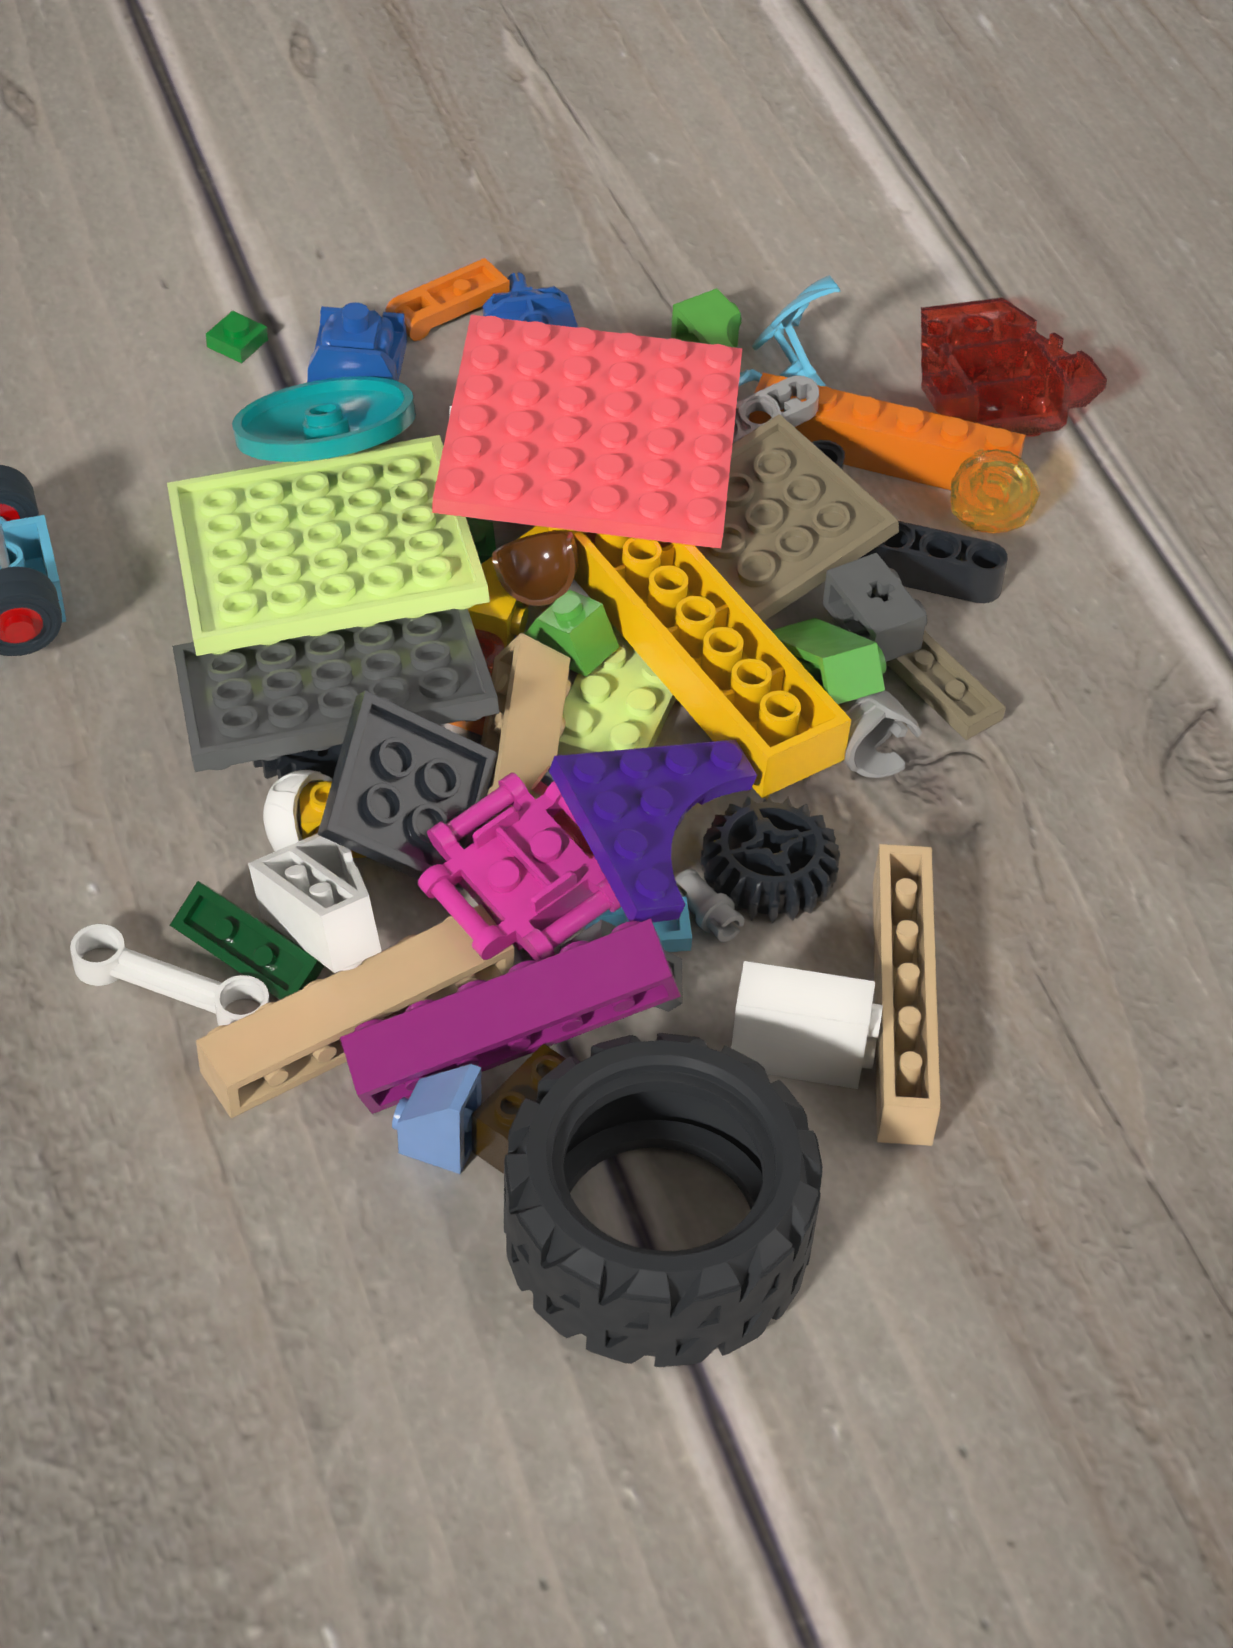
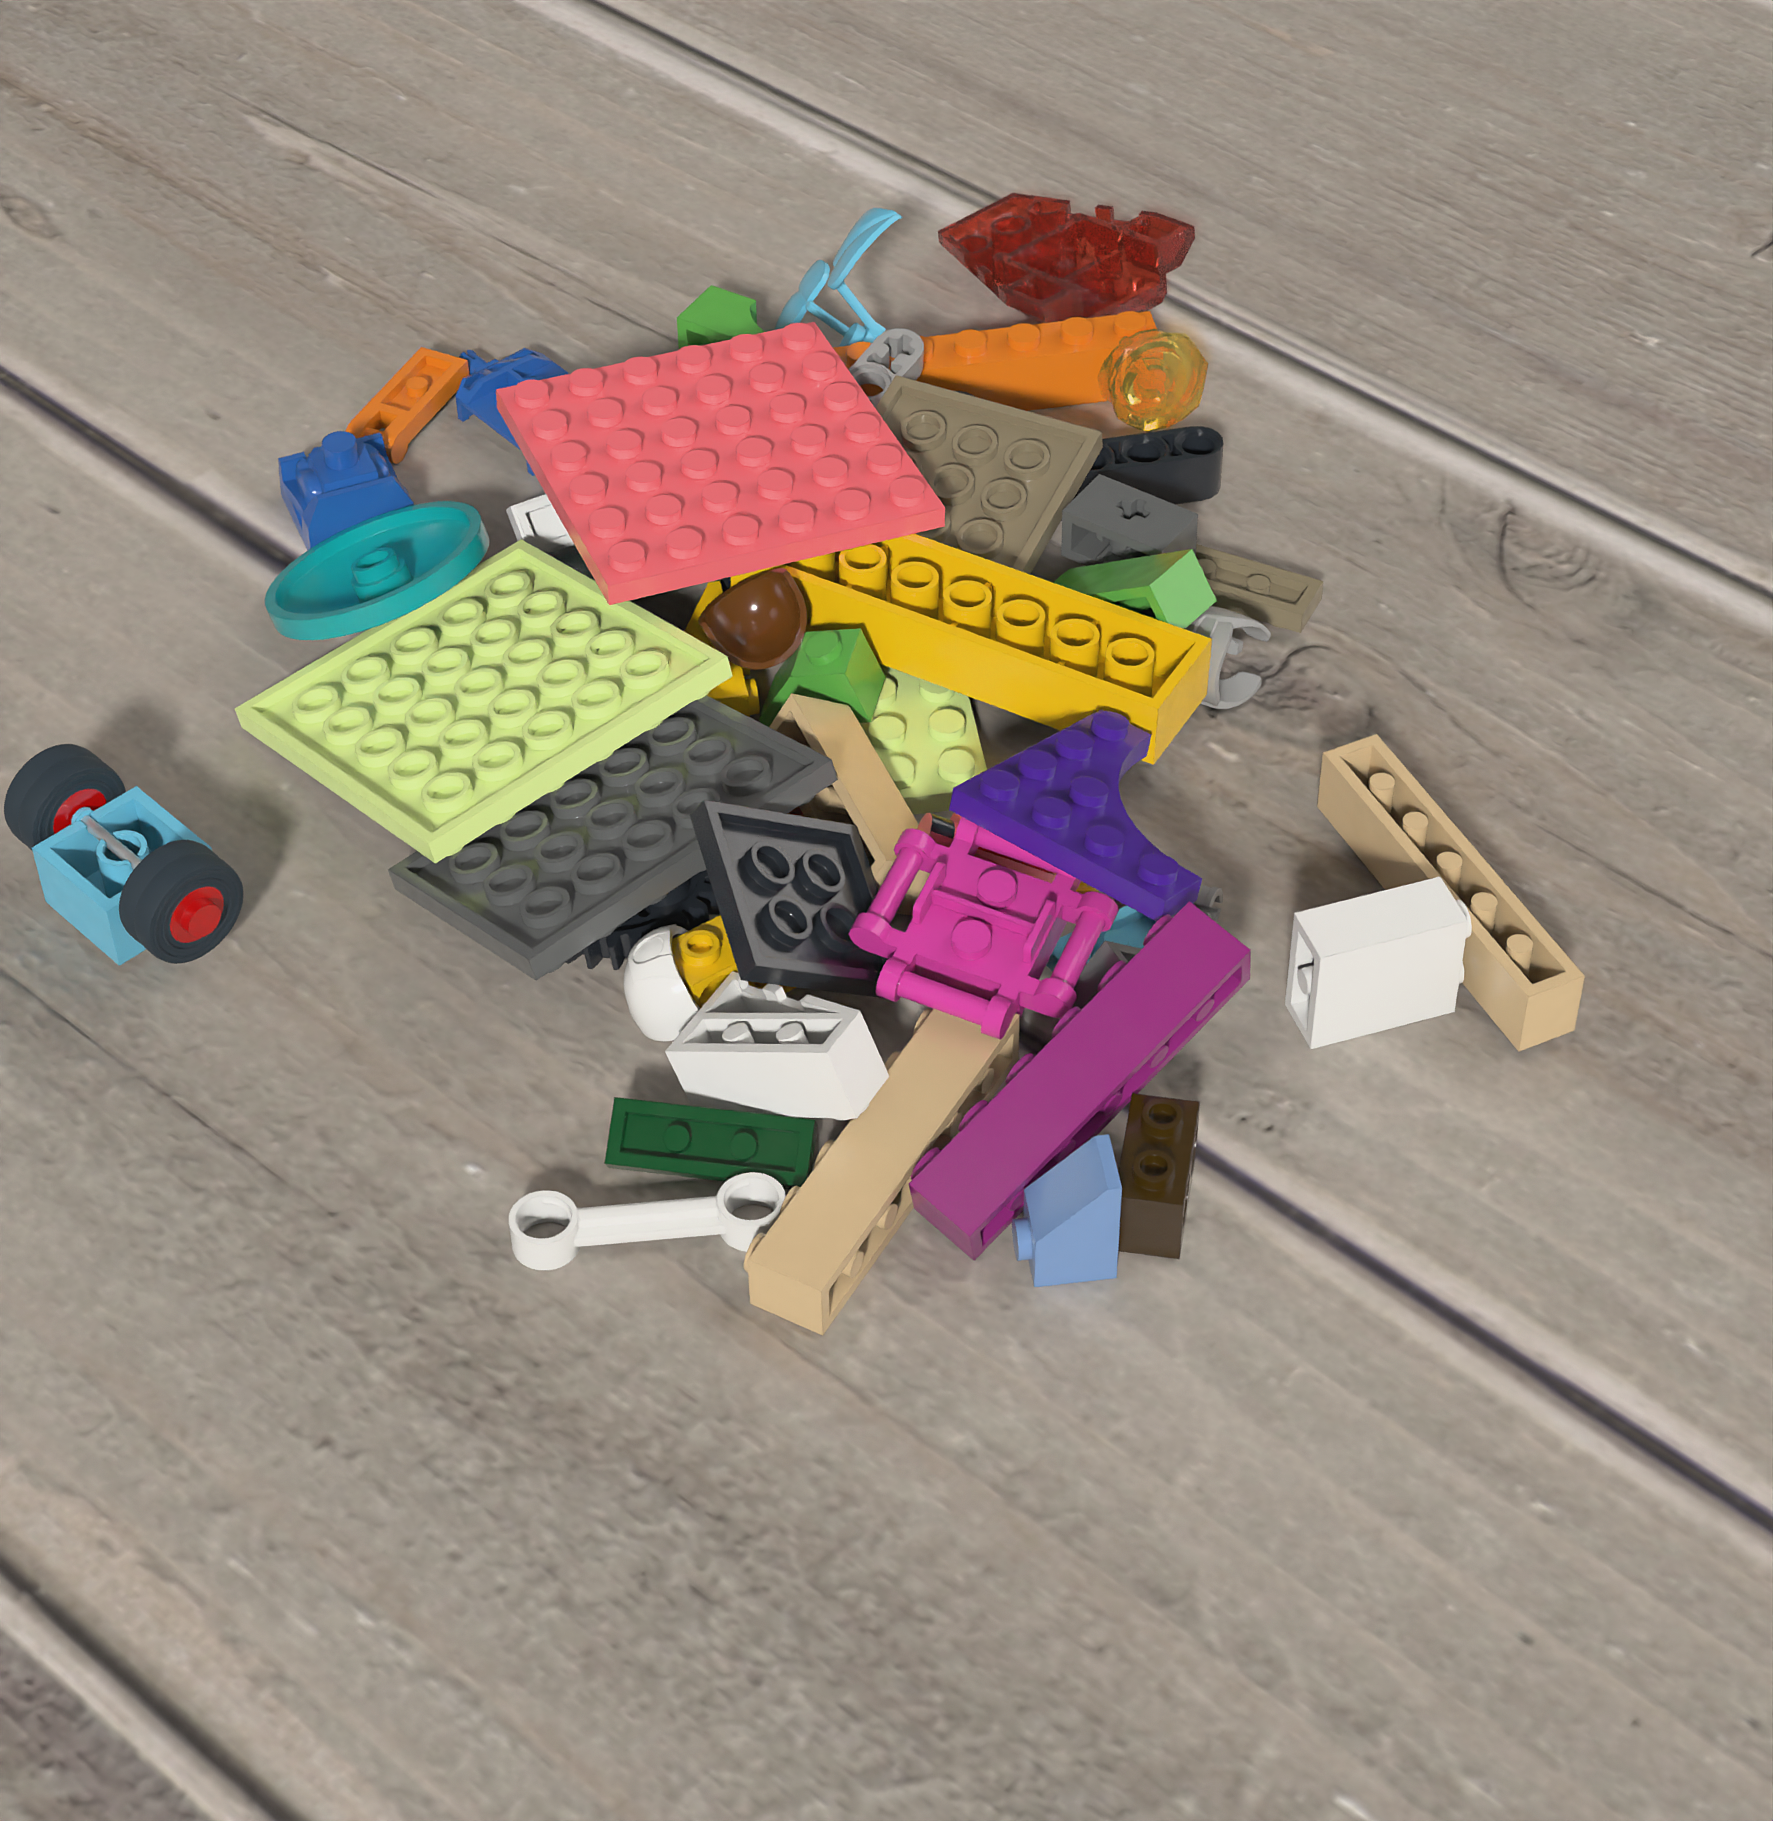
camera: 25 degrees left, 5 degrees down
green plate [206,310,268,364] -> none
black tyre [504,1033,823,1367] -> none
black gear [700,794,840,923] -> none

